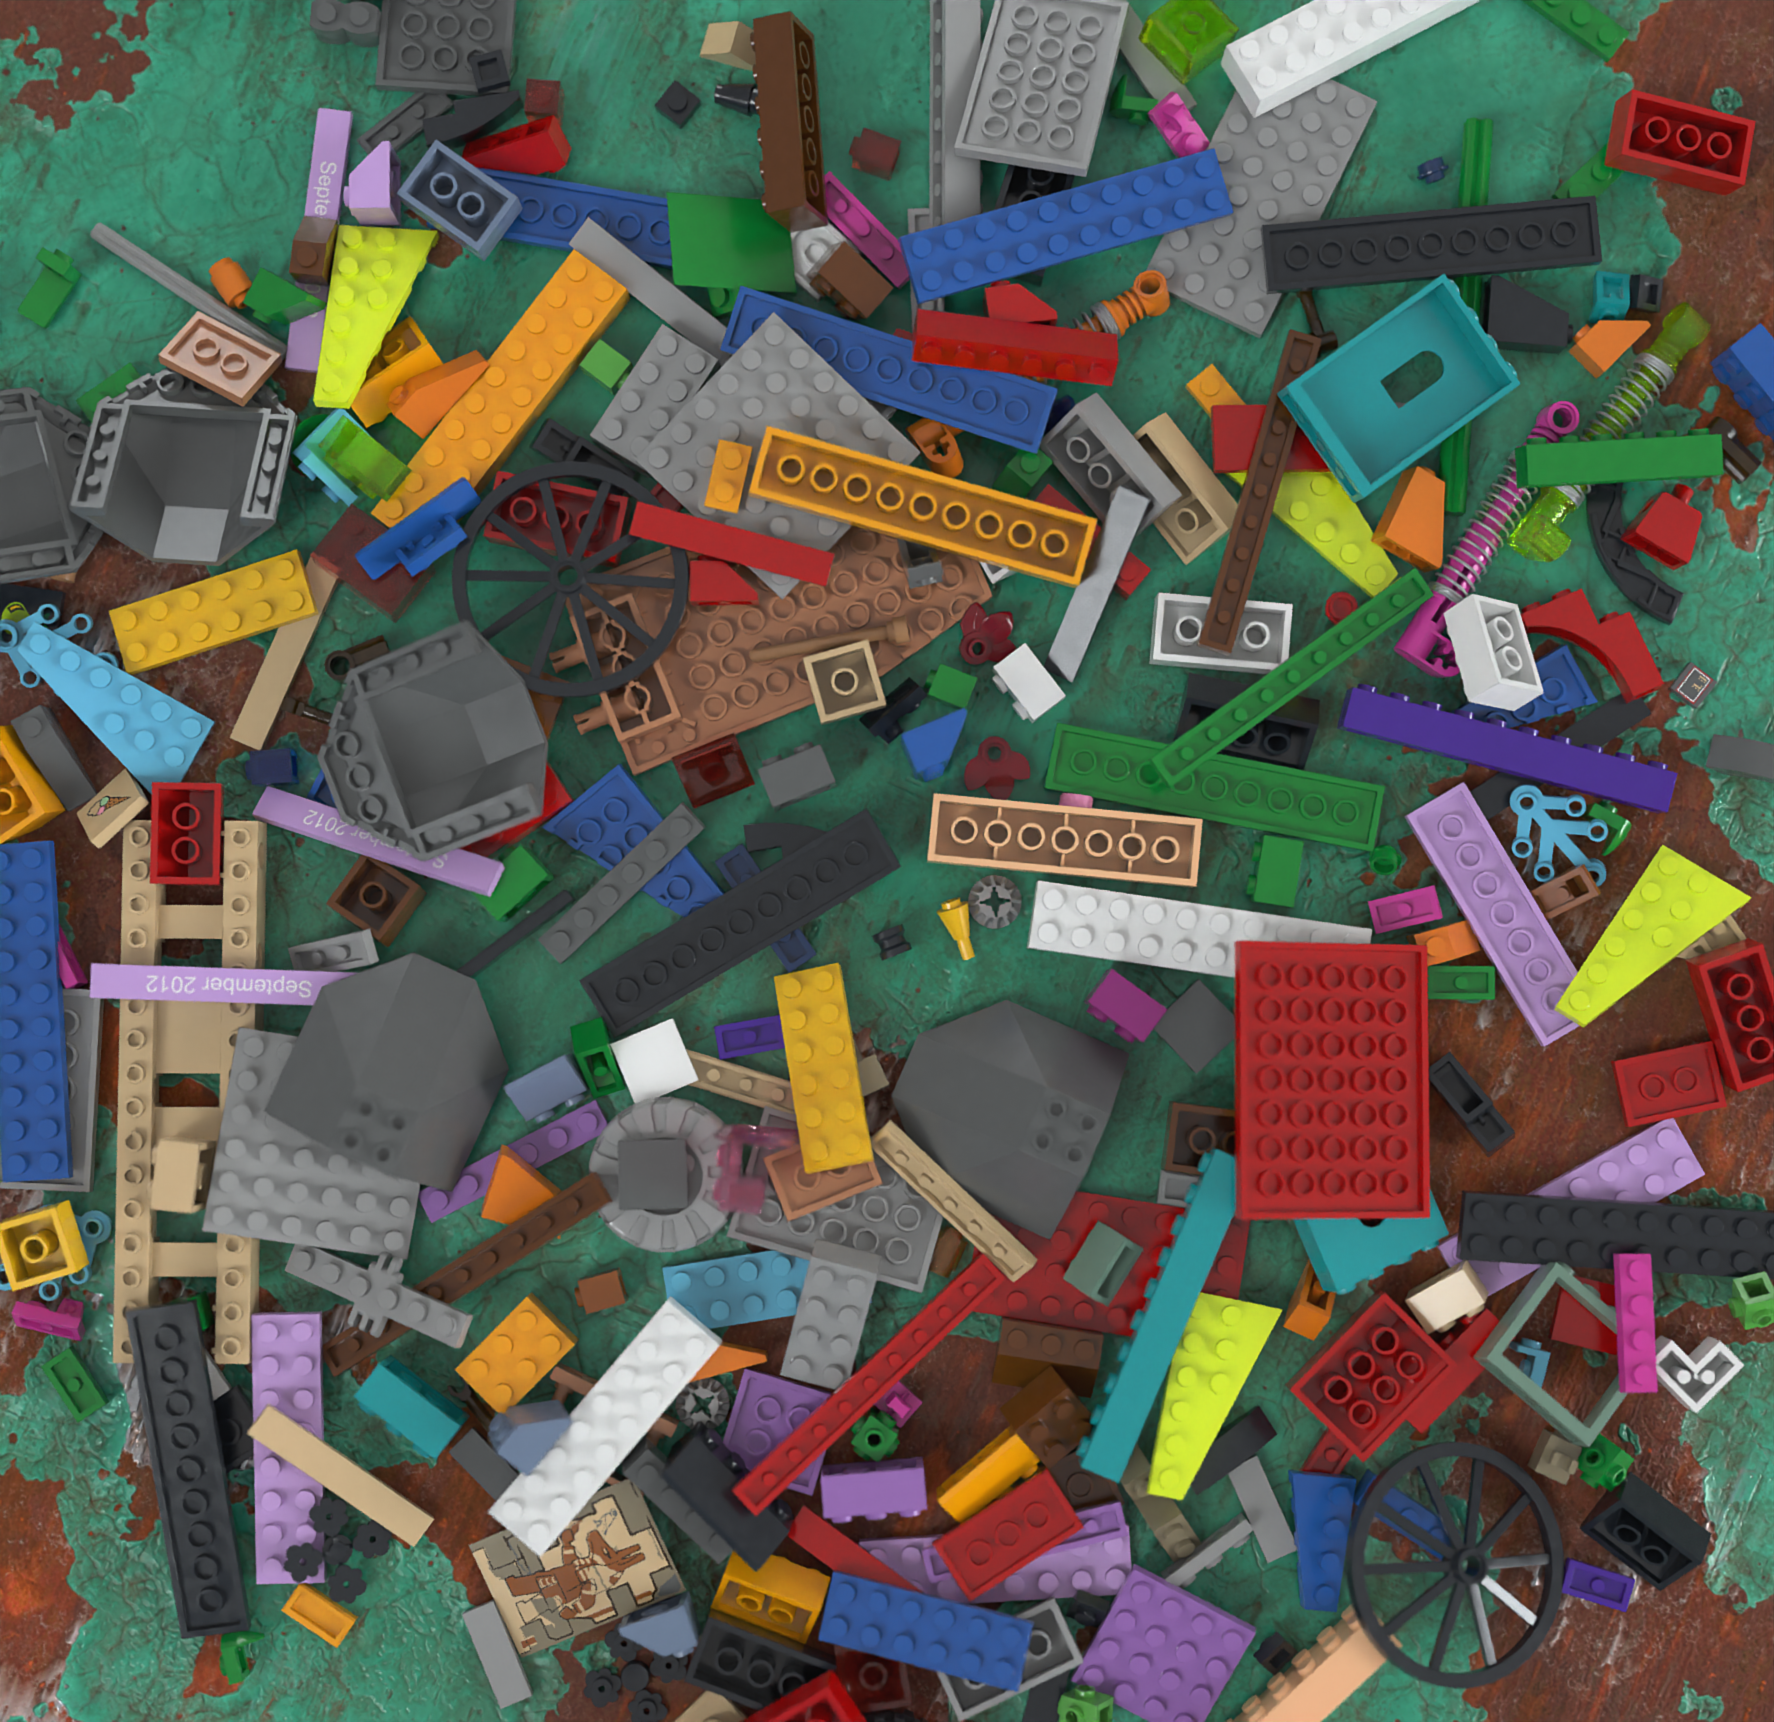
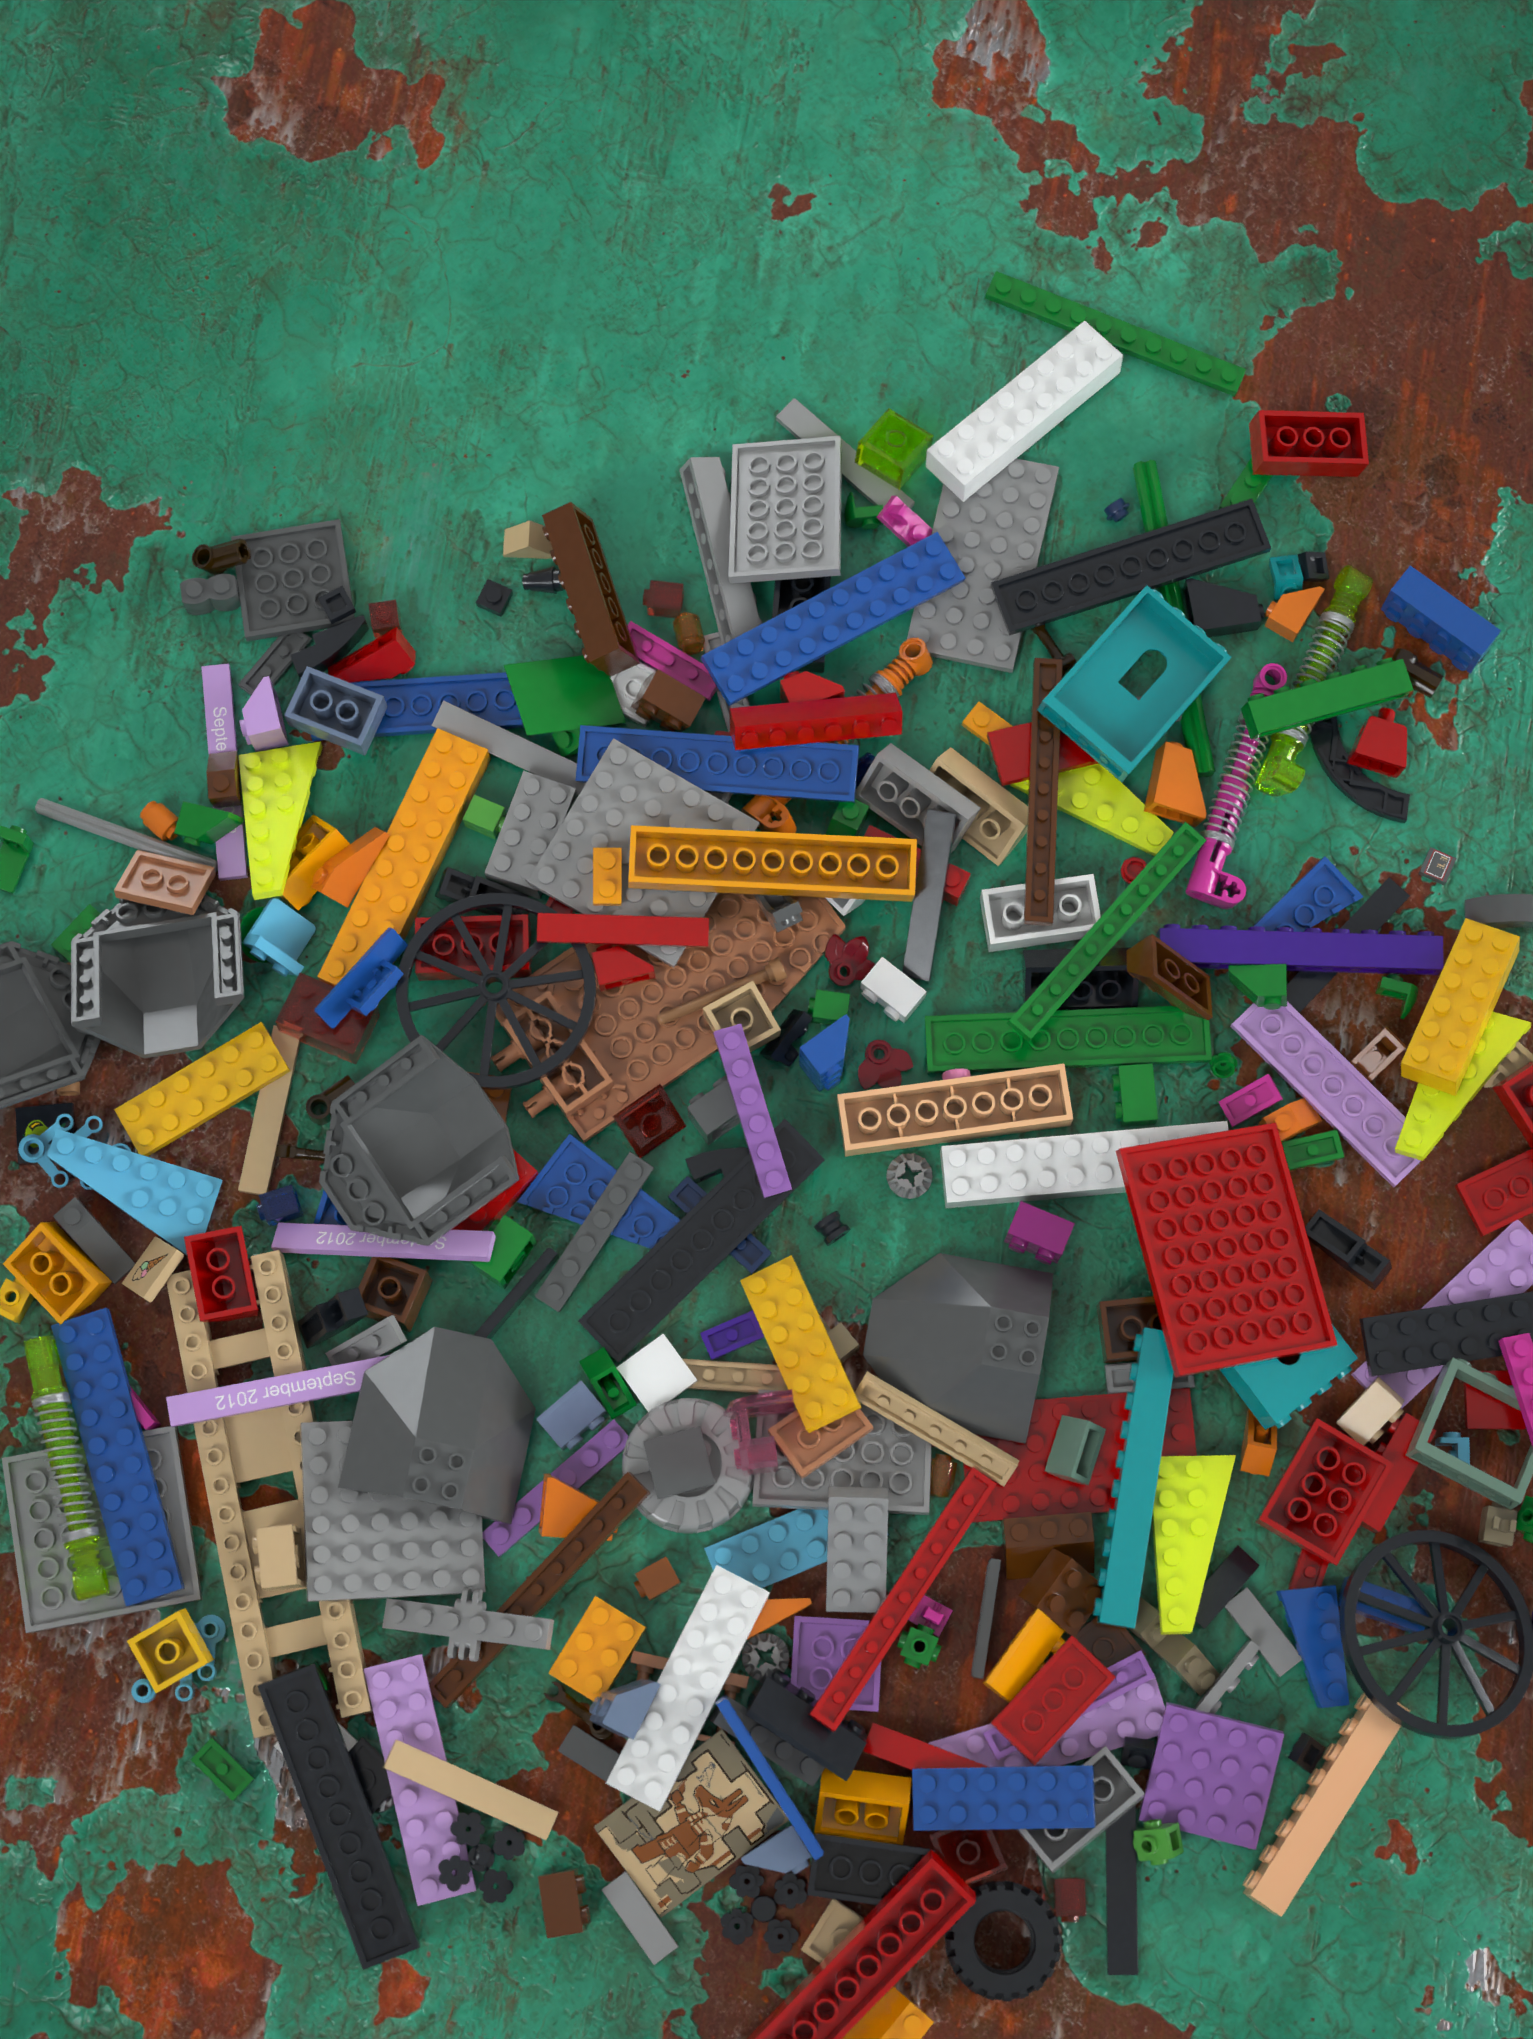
camera: 10 degrees left, 10 degrees down
dark pink hinge [11,1298,86,1342] -> none
green plate [219,1631,265,1685] -> none
light orange tile [281,1583,358,1648] -> none
clear neon green brick [318,415,412,502] -> none
teal brick [354,1355,470,1459] -> none
medium lavender brick [821,1457,927,1523] -> none
yellow cone [937,897,975,960] -> none
dark grey tile [1153,979,1235,1074] -> none
white brick [1443,594,1544,711] -> none
medium azure plant [1510,784,1608,887] -> none
red arch [1521,588,1664,704] -> none
none -> black slope [297,1287,368,1349]
none -> reddish brown brick [538,1868,591,1939]
none -> clear orange brick [673,612,705,655]
none -> medium lavender plate [713,1024,792,1198]
none -> blue tile [715,1696,824,1860]
none -> dark grey tile [970,1558,1001,1679]
none -> reddish brown slope [1126,934,1213,1020]
none -> green slope [1229,964,1287,1010]
none -> yellow brick [1401,918,1520,1096]

